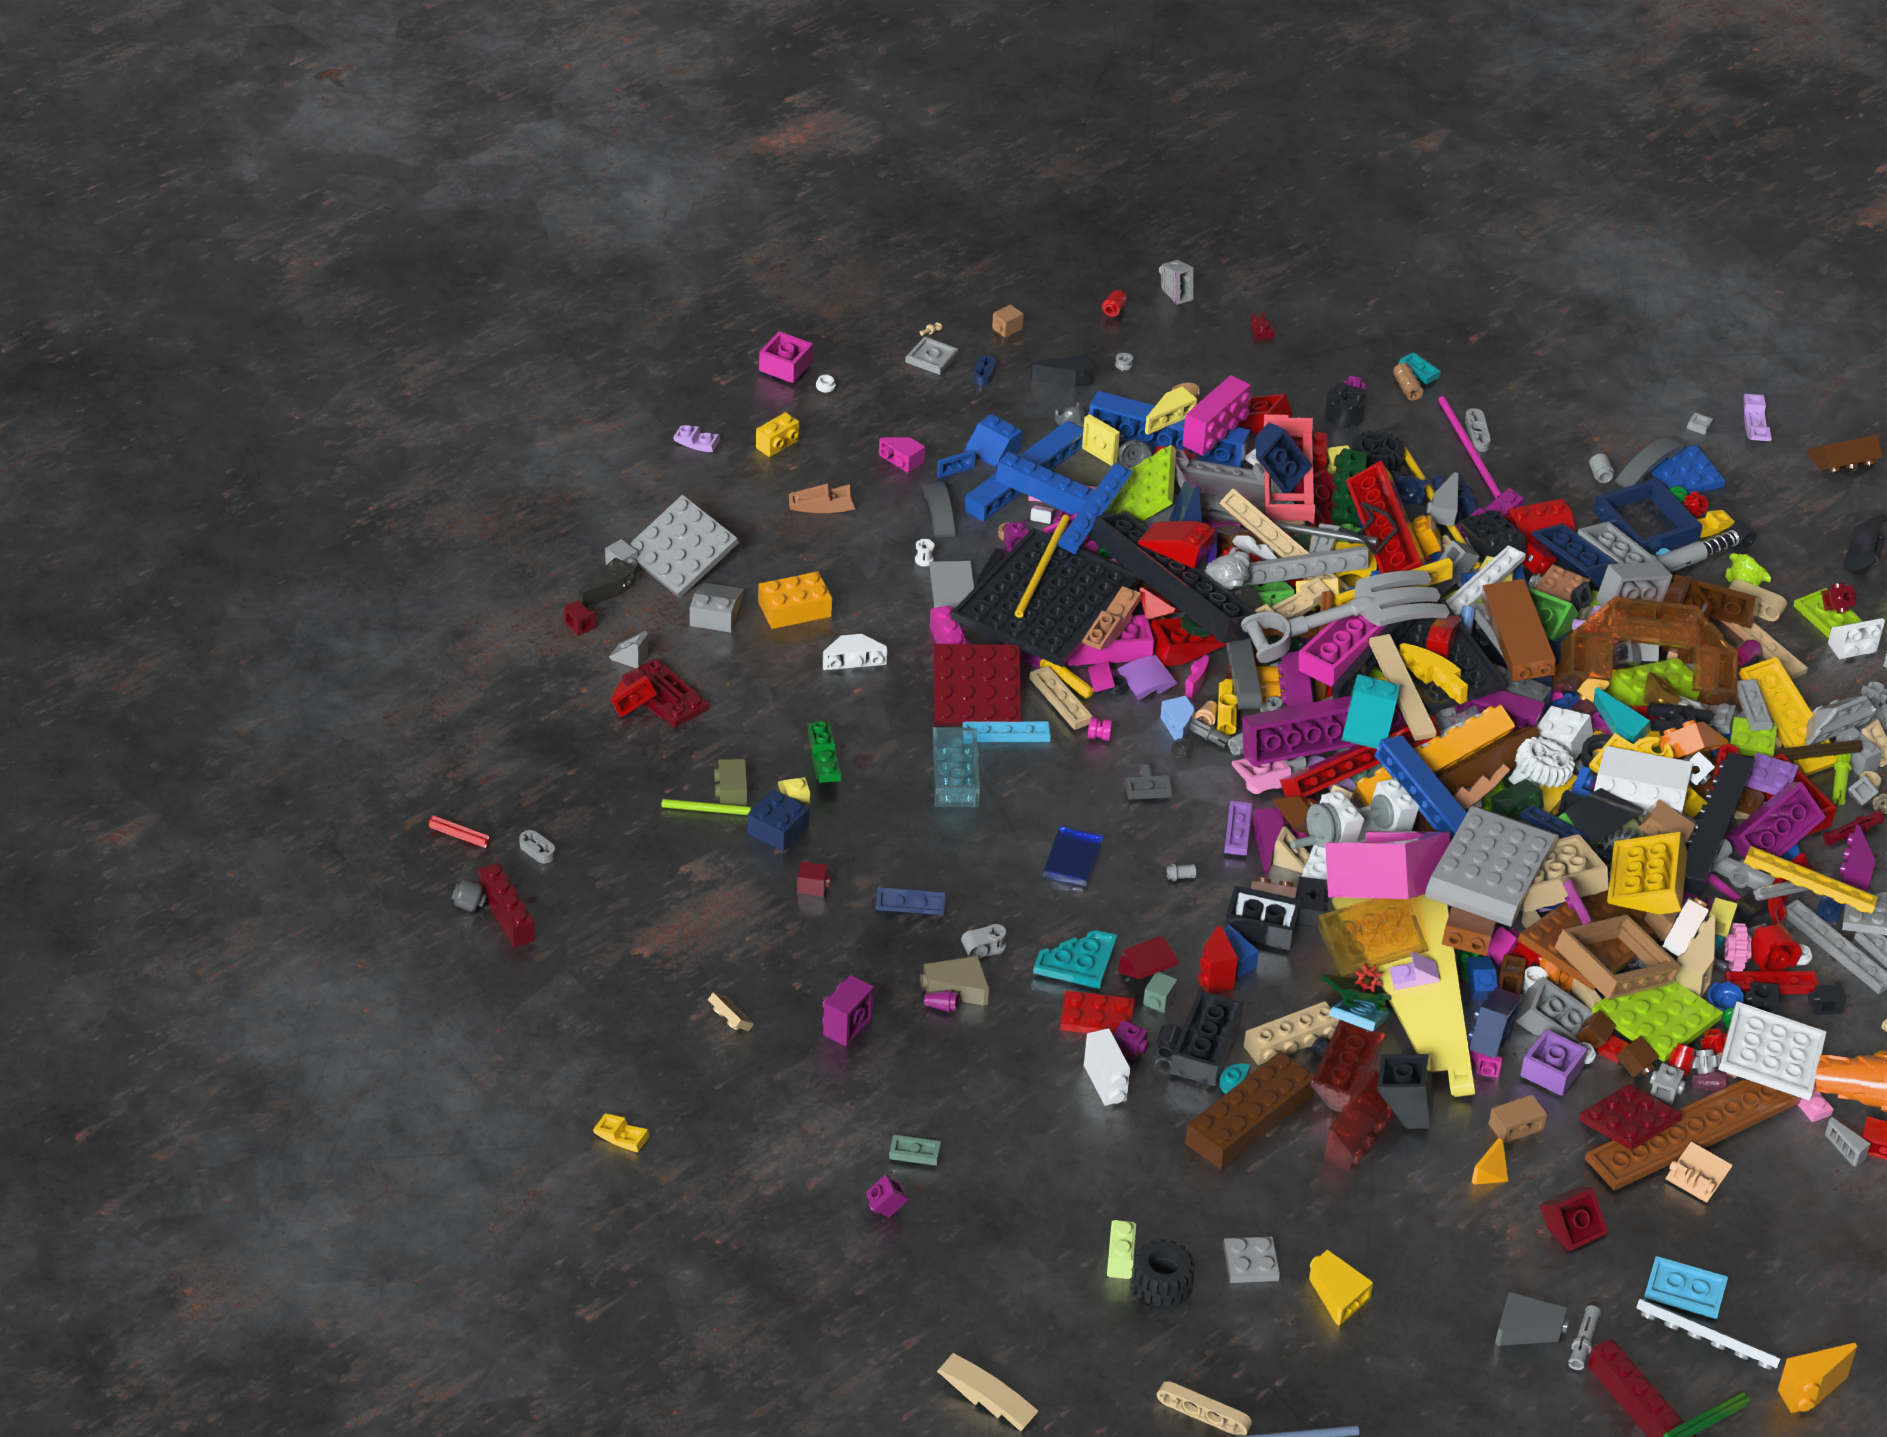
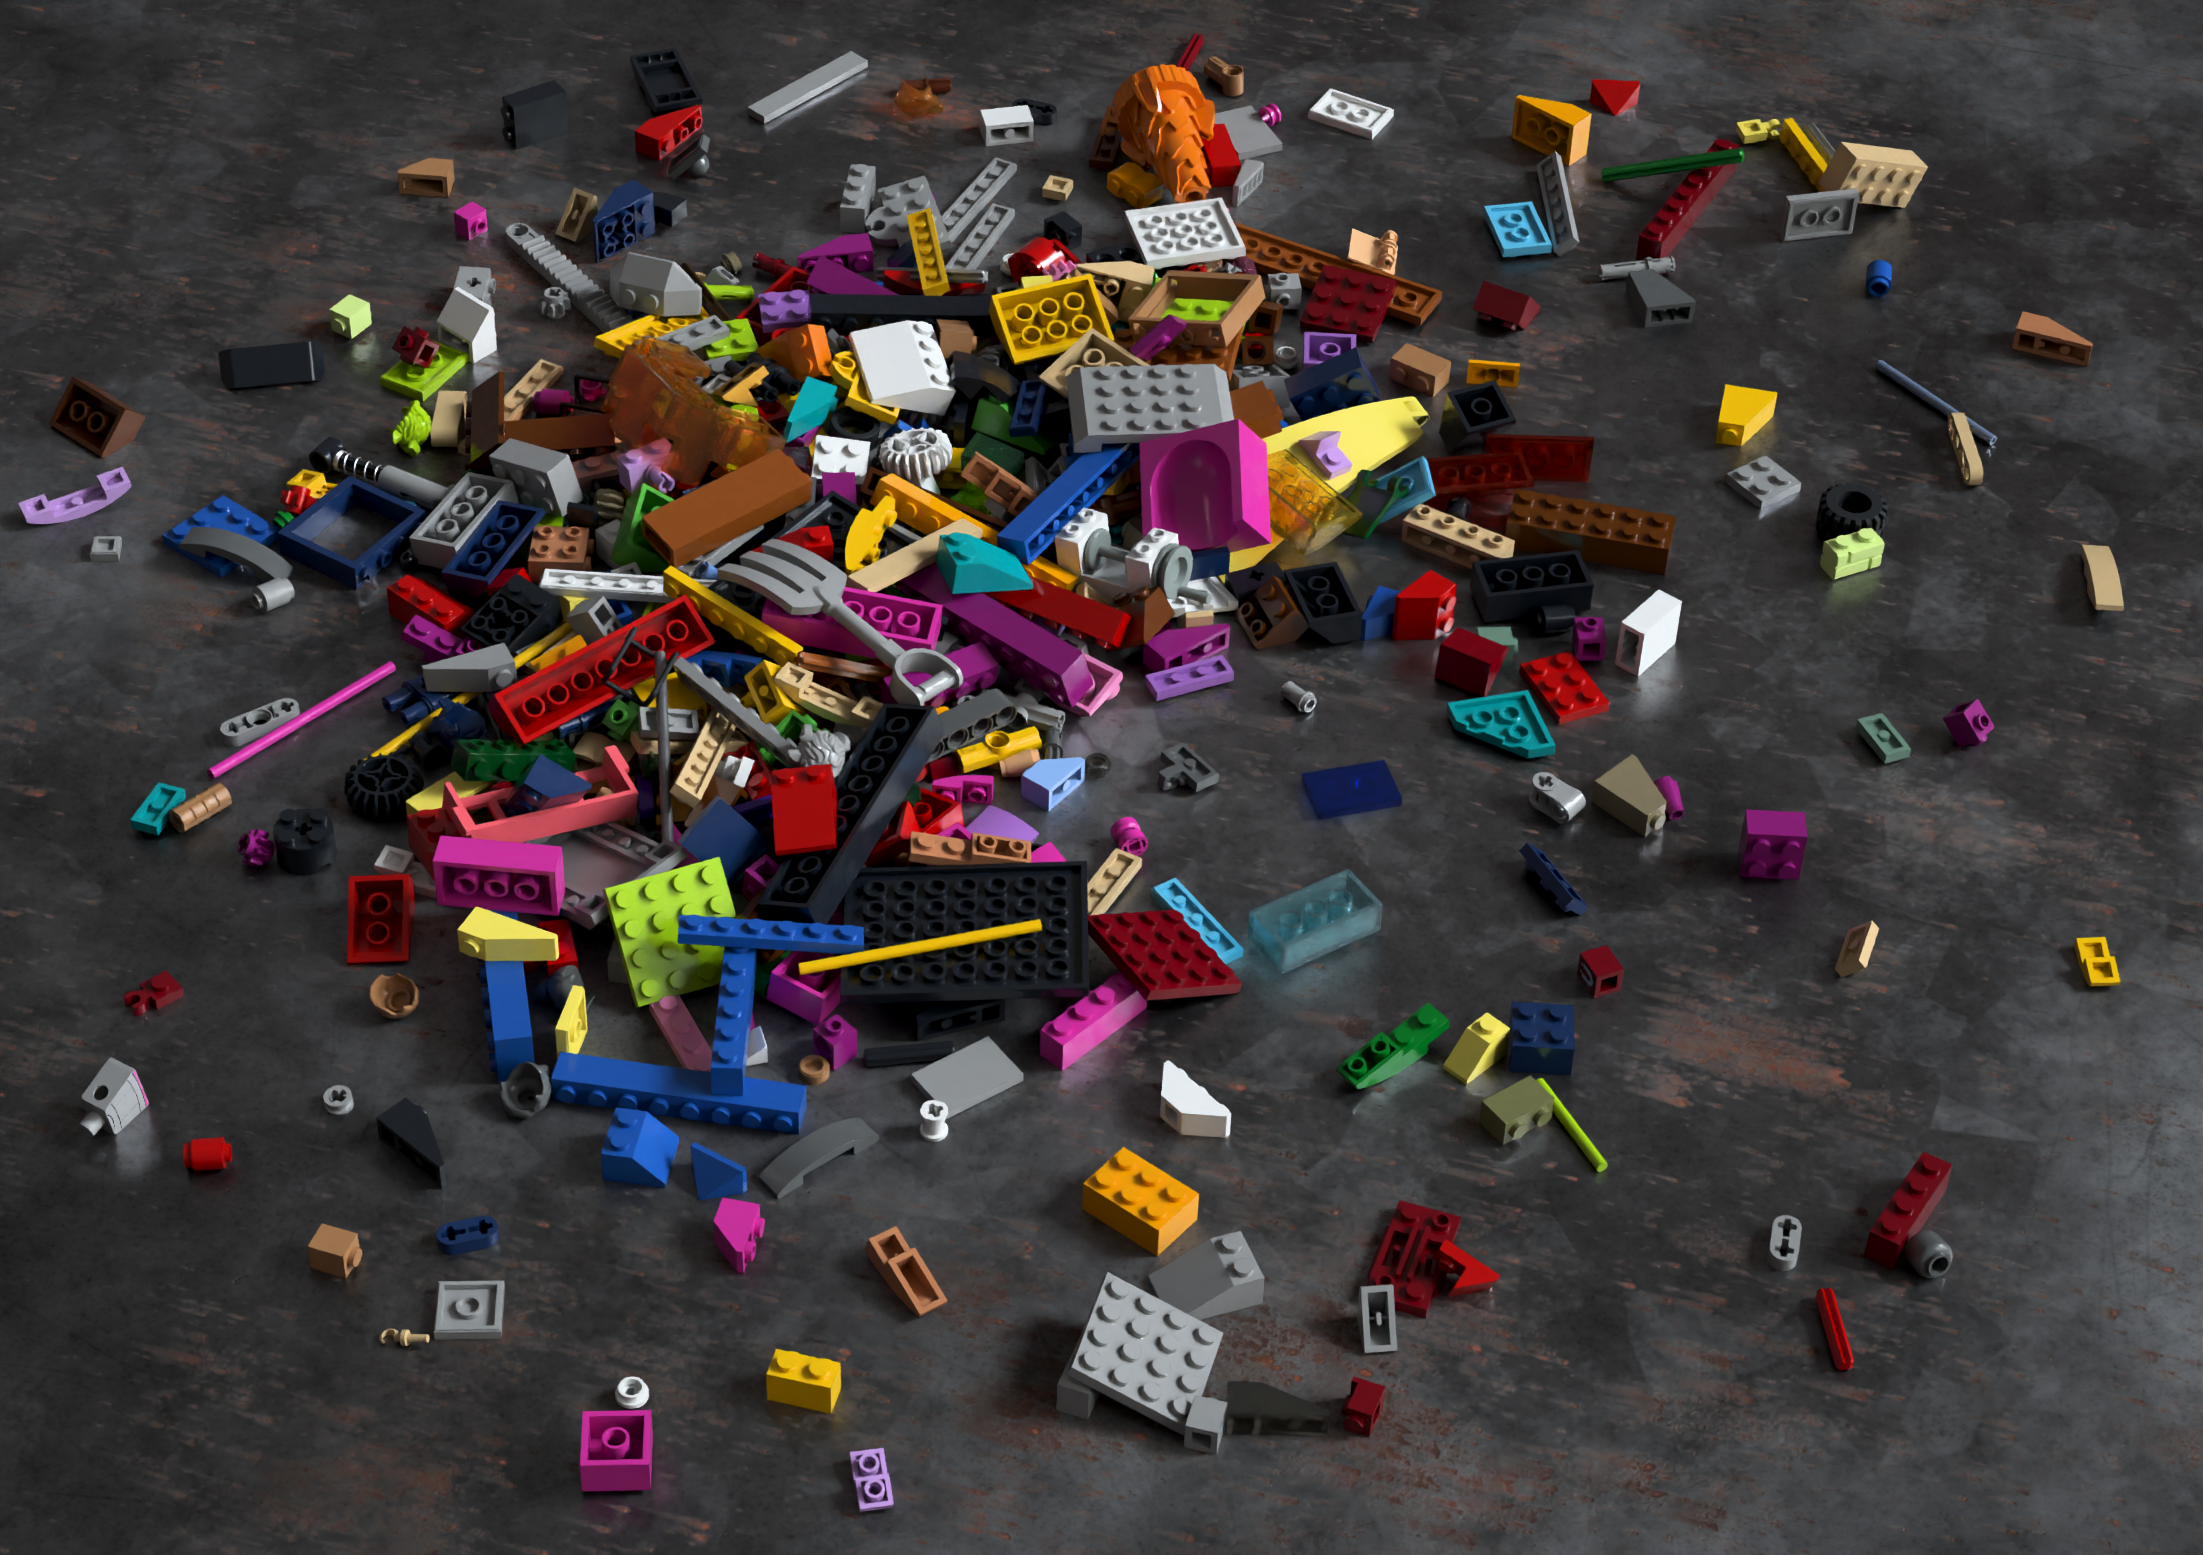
camera: 120 degrees left, 0 degrees up
red gear [1355,963,1384,992] -> none

